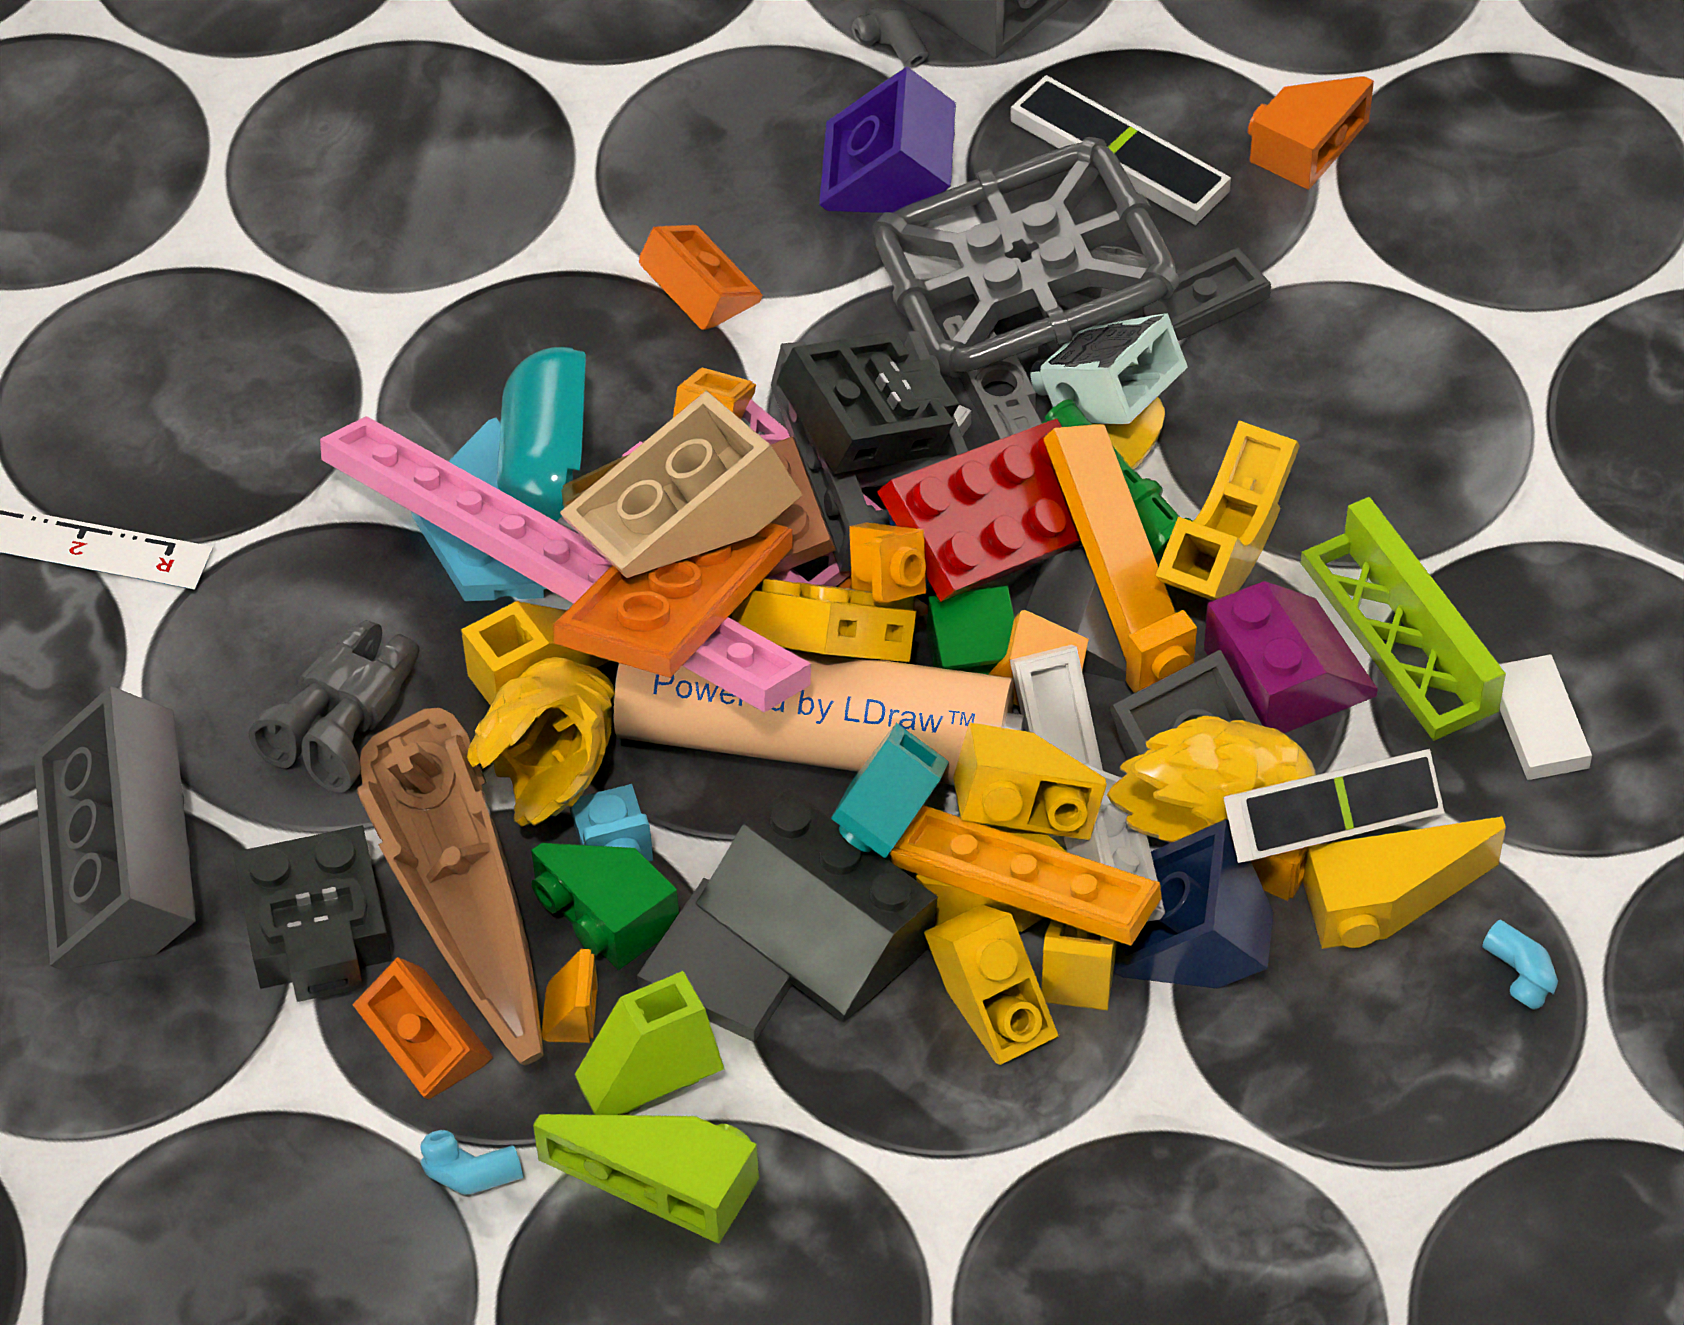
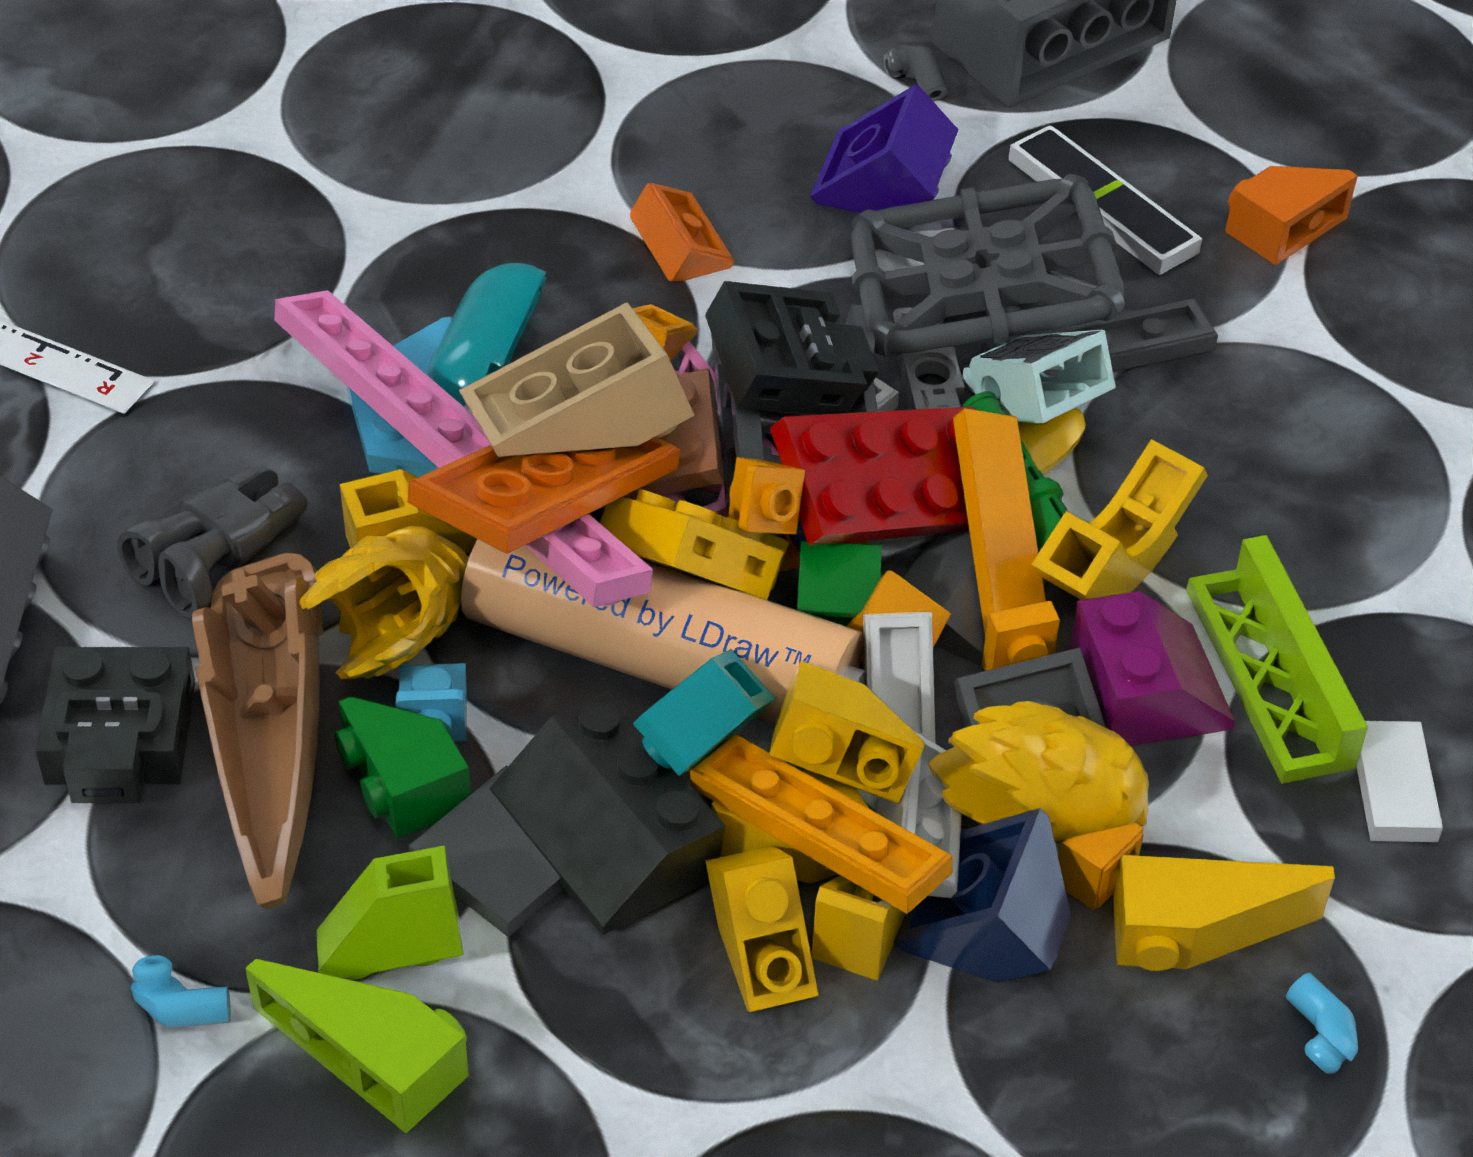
camera: 10 degrees right, 5 degrees down
orange slope [352,957,493,1099] -> none
light orange slope [541,949,598,1043] -> none
black tile [1223,749,1444,863] -> none

